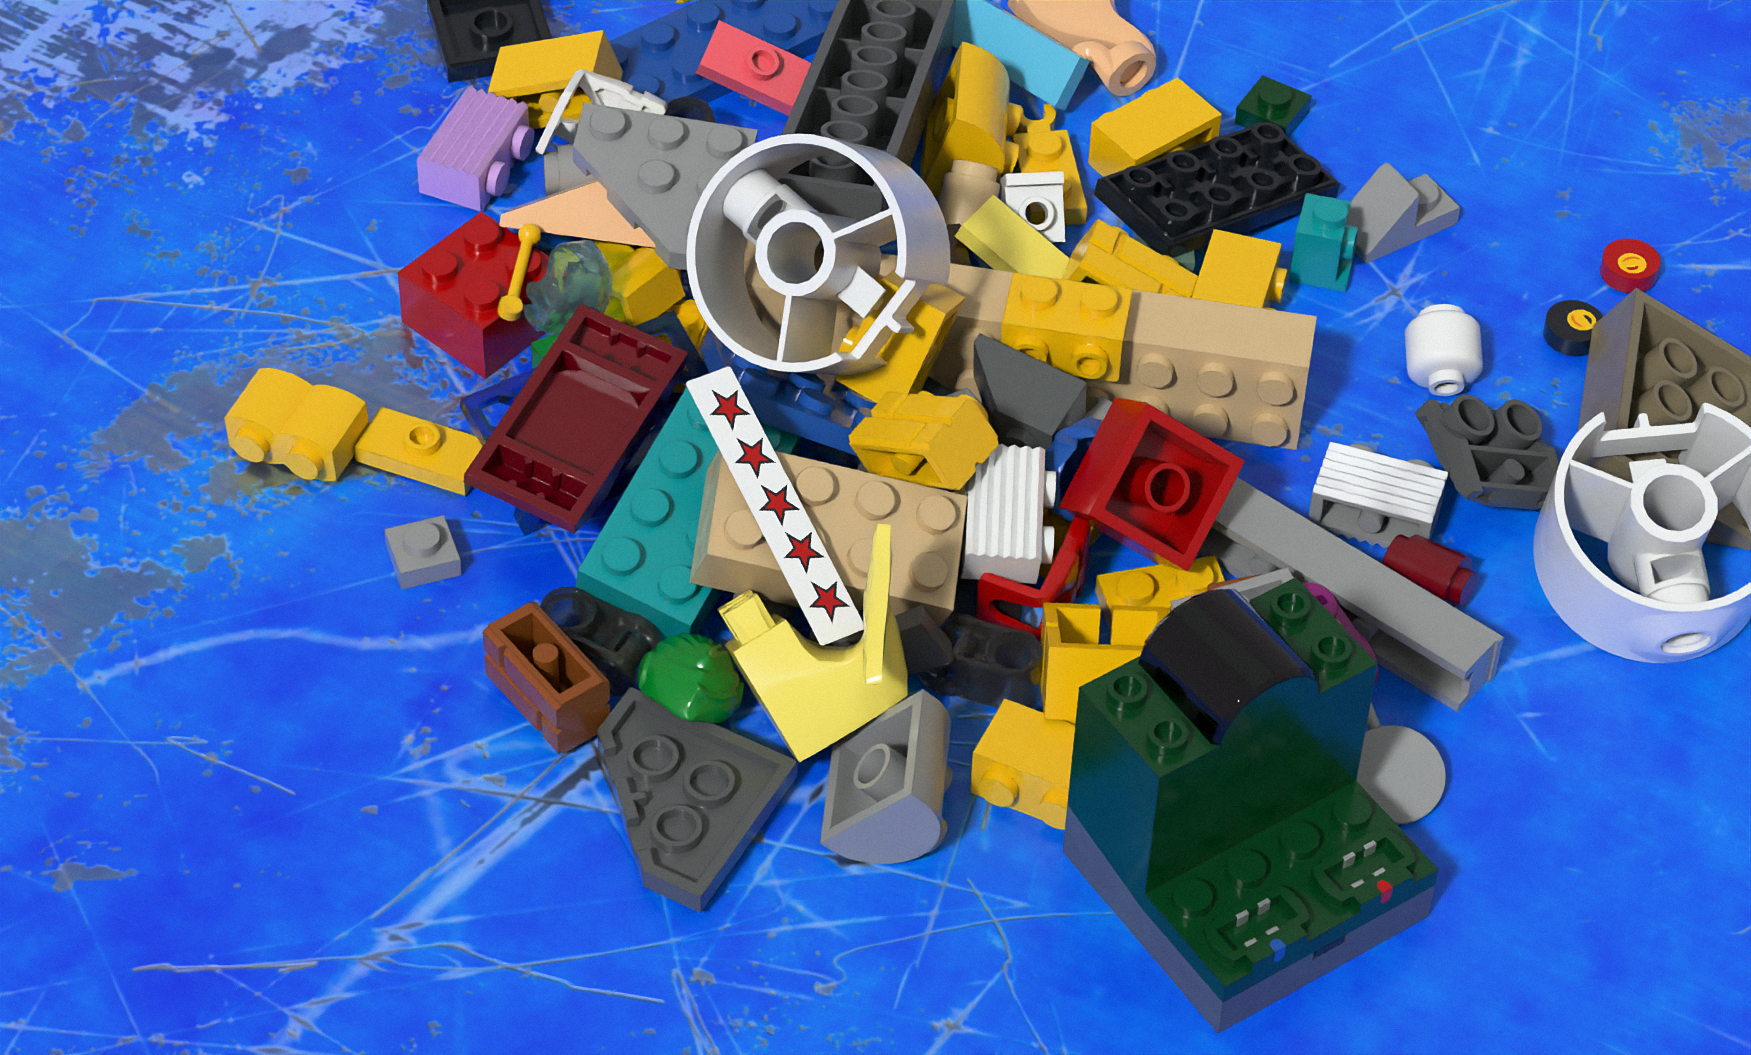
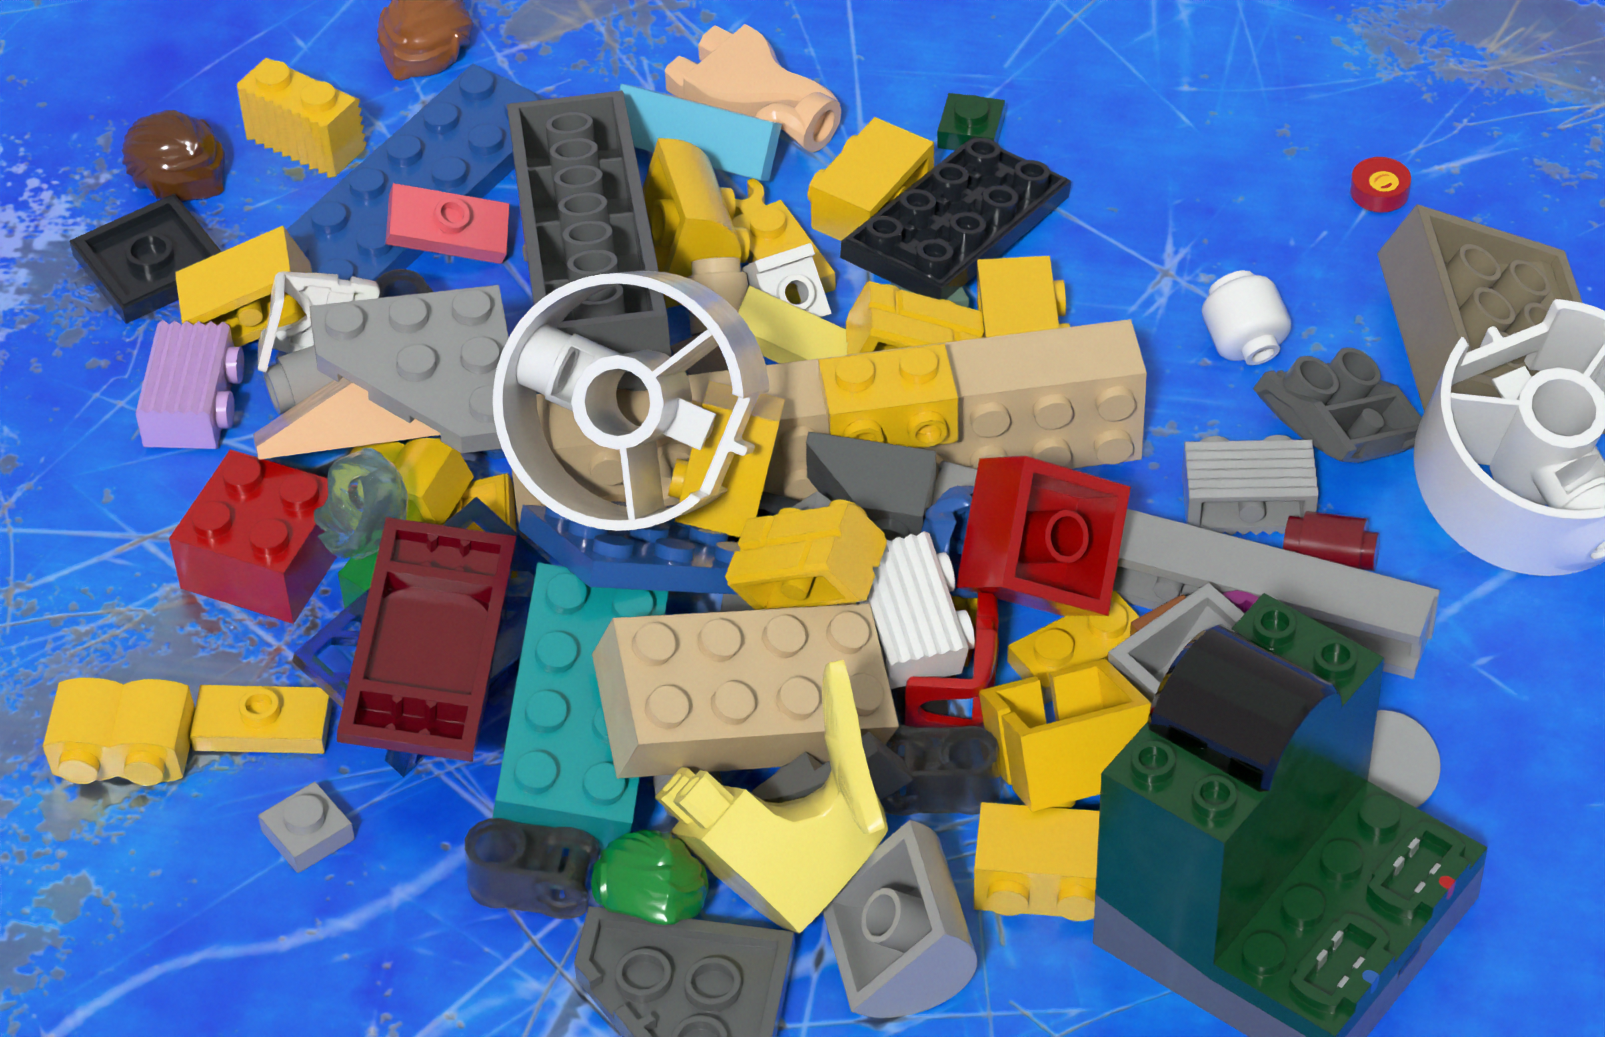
camera: 15 degrees left, 0 degrees up
dark orange brick [483,602,610,754] -> none
yellow hinge [497,223,541,321] -> none
white sticker [686,367,864,646] -> none
teal brick [1289,193,1358,292] -> none
light grey slope [1348,162,1460,264] -> none
black tile [1543,300,1603,356] -> none

